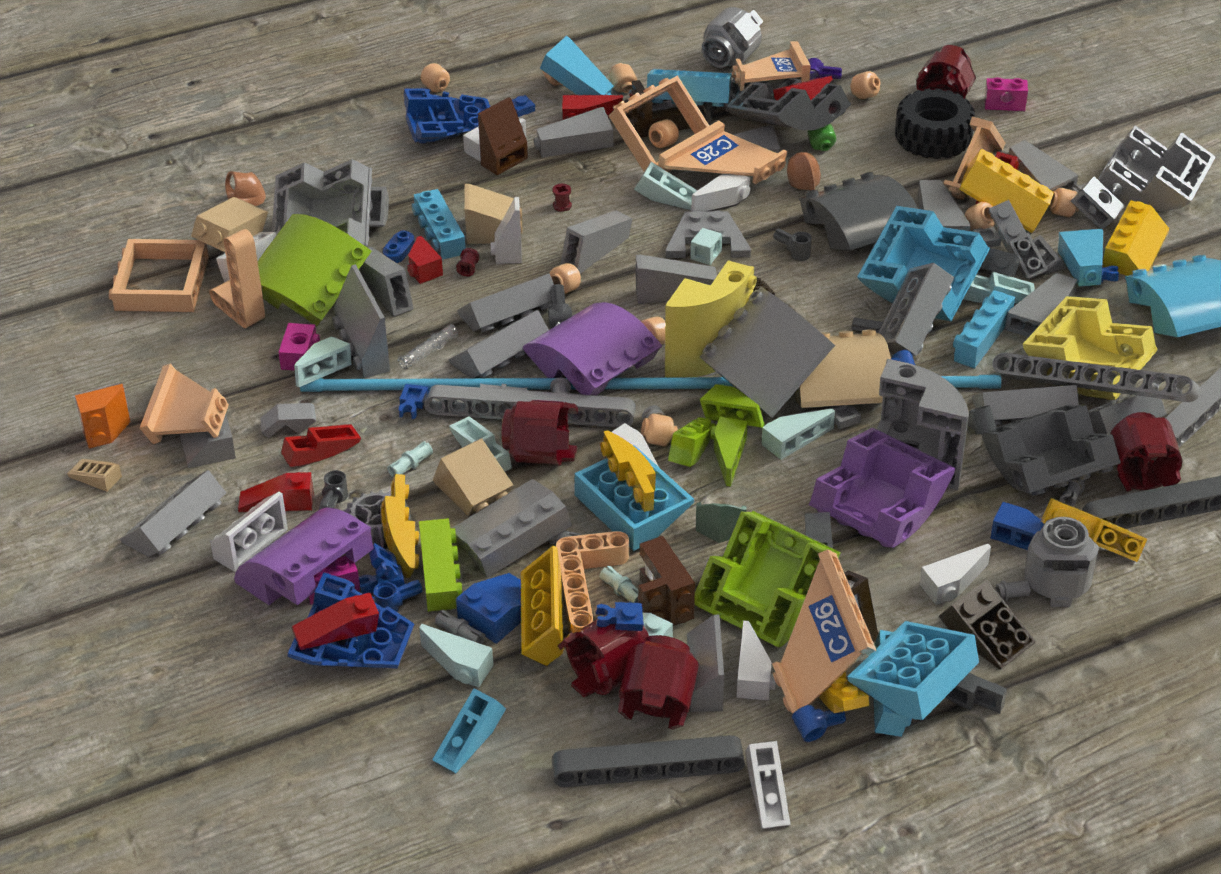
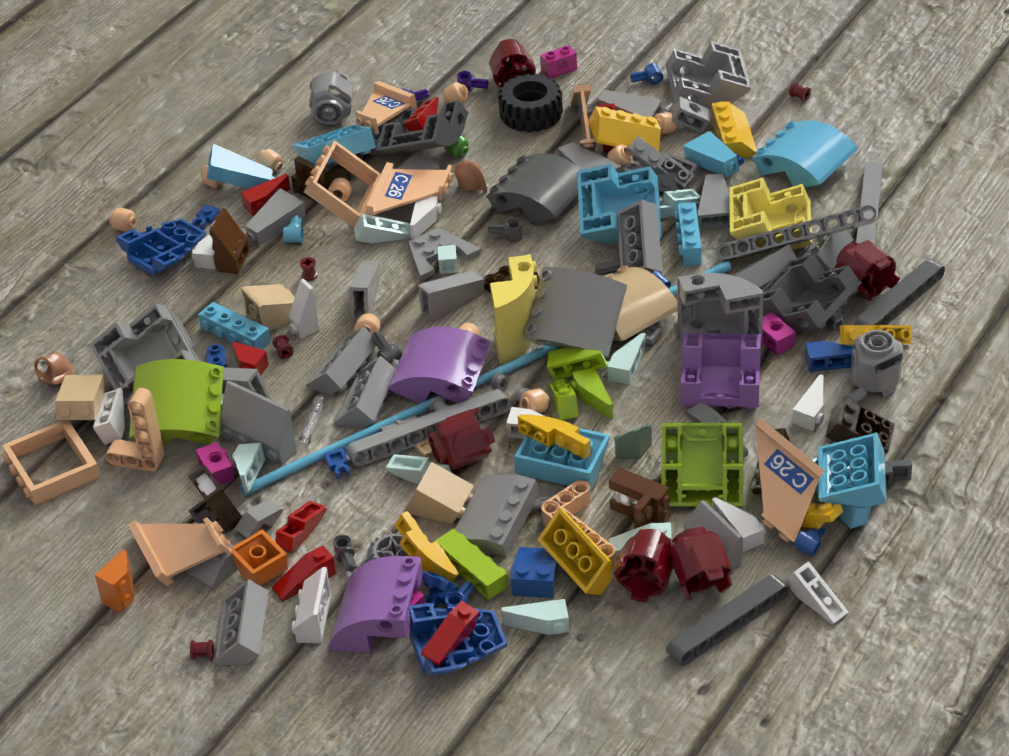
camera: 30 degrees left, 0 degrees up
tan slope [67,459,122,492] -> none
light aqua pin [387,441,433,477] -> none
medium azure slope [432,688,506,773] -> none
light grey pin [435,610,485,644] -> none
blue plate [595,602,644,631] -> none
light aqua pin [599,566,638,603] -> none
none -> dark brown brick [188,465,242,532]
none -> dark red bush [190,640,214,660]
none -> orange slope [230,529,288,586]
none -> medium azure axle [283,215,303,243]
none -> dark purple axle [457,71,489,92]
none -> light grey bush [491,372,510,391]
none -> blue axle [630,63,664,85]
none -> dark pink brick [762,312,796,355]

